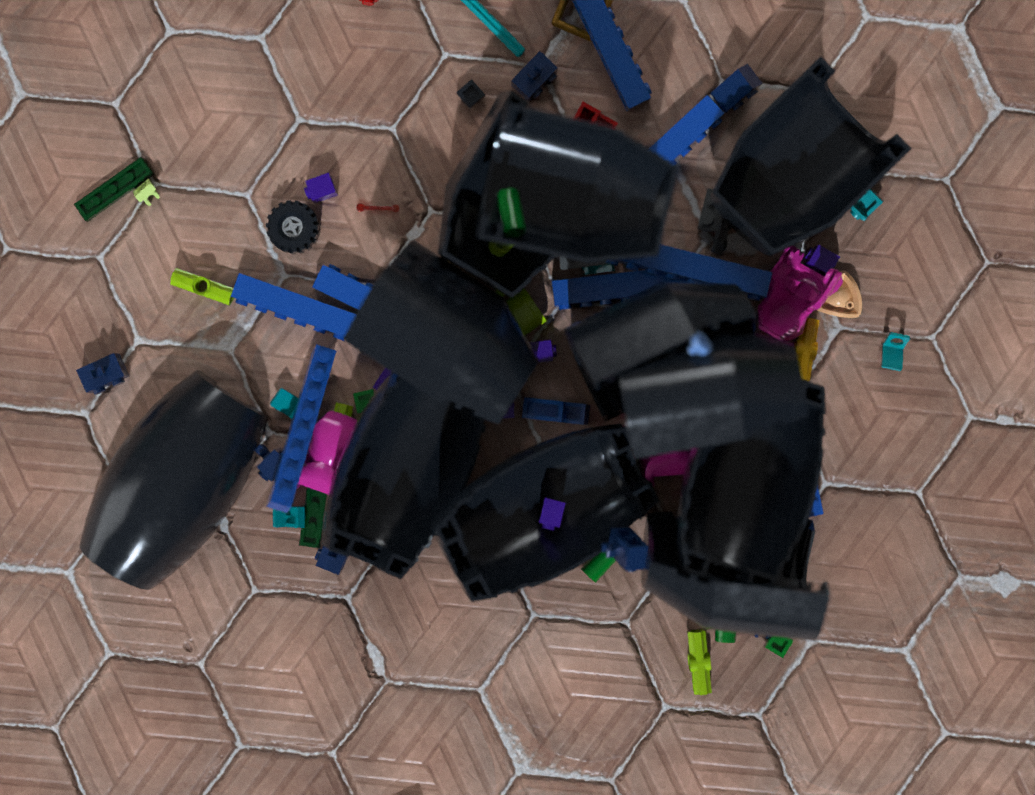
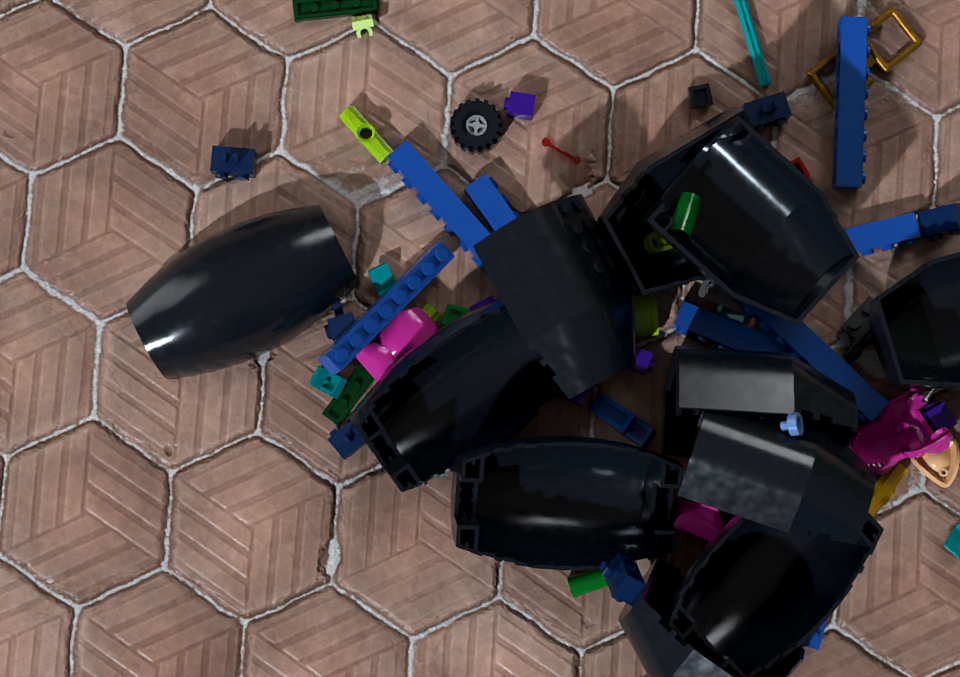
camera: 25 degrees right, 5 degrees down
dark purple brick [539,498,565,530] -> none

